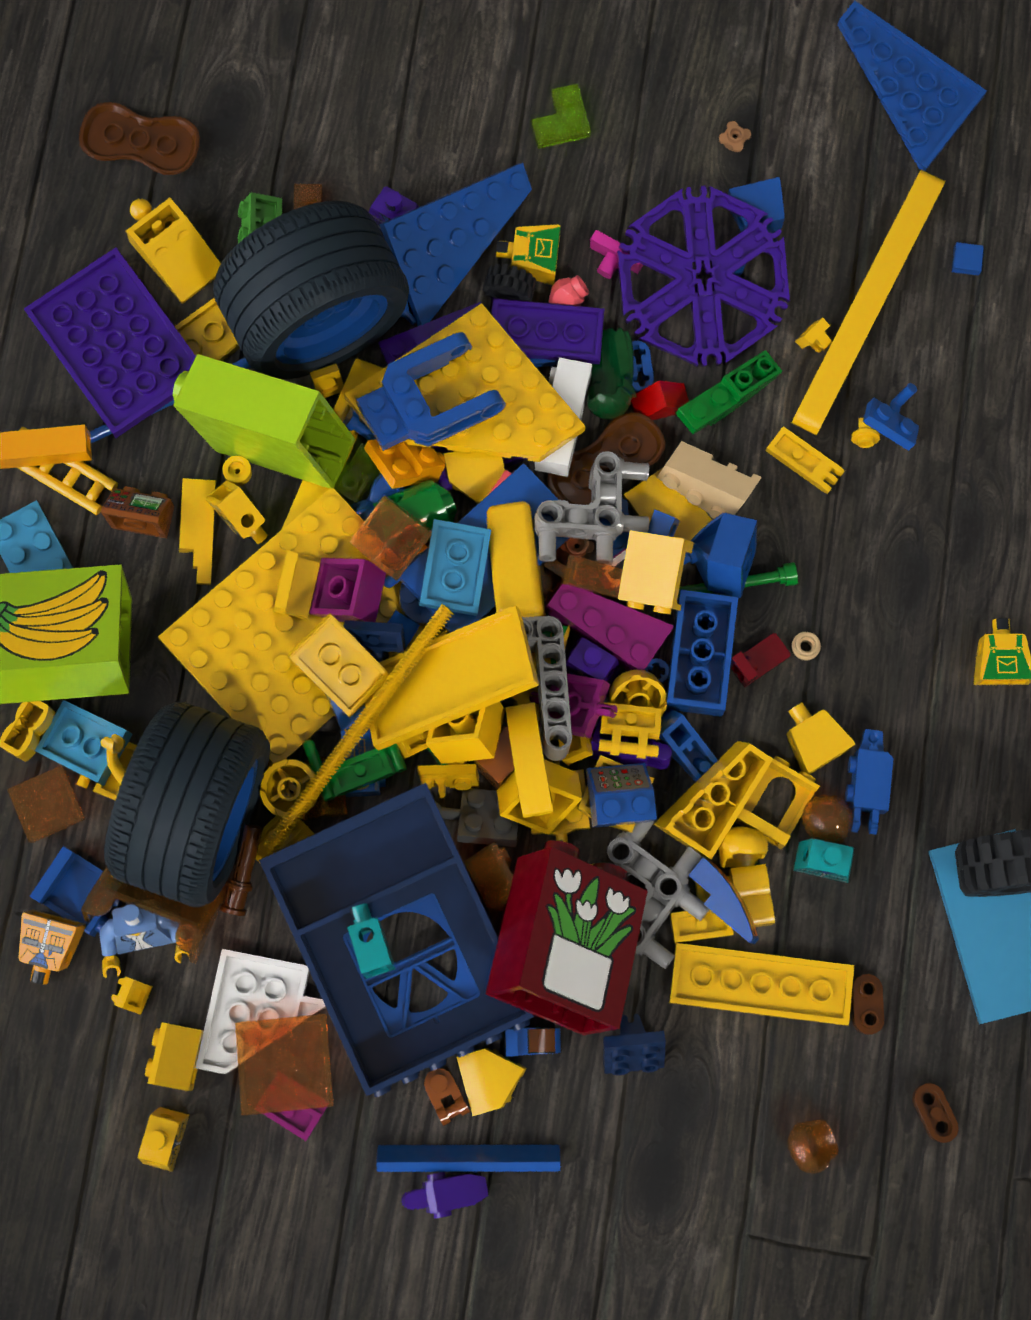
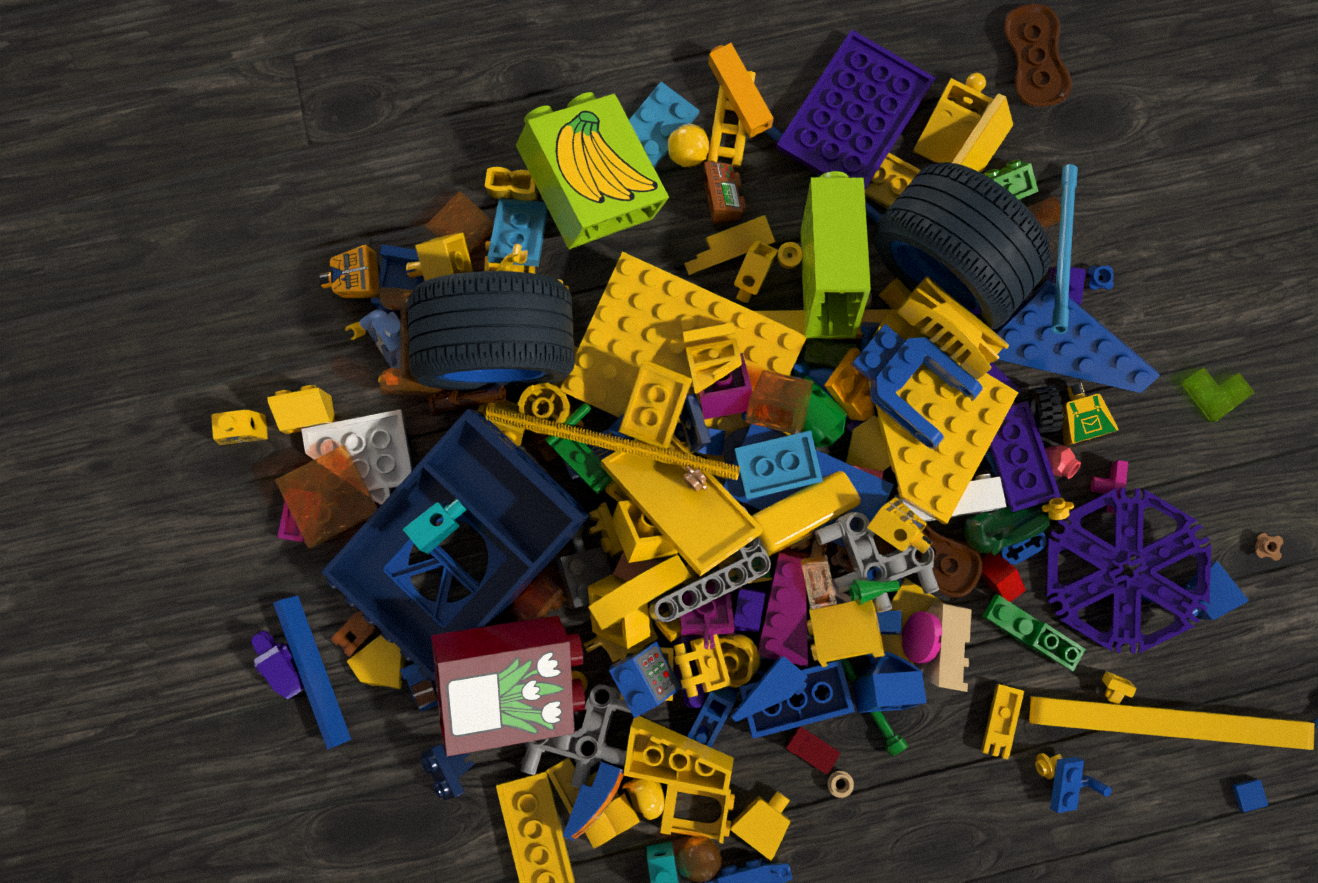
camera: 70 degrees right, 5 degrees up
yellow tile [111,976,152,1015] -> none
none -> yellow brick [406,232,473,281]
none -> yellow hair [667,124,709,168]
none -> medium nougat plate [682,466,707,492]
none -> yellow wing [686,338,742,394]
none -> blue slope [731,655,808,722]
none -> green cone [849,579,900,606]
none -> yellow torso [867,497,933,554]
none -> yellow piece [897,276,1009,380]
none -> dark pink tile [902,611,942,664]
none -> yellow tile [952,94,1013,173]
none -> yellow plate [1042,498,1074,520]
none -> dark azure piece [1051,164,1078,334]
none -> blue plate [1088,266,1114,290]

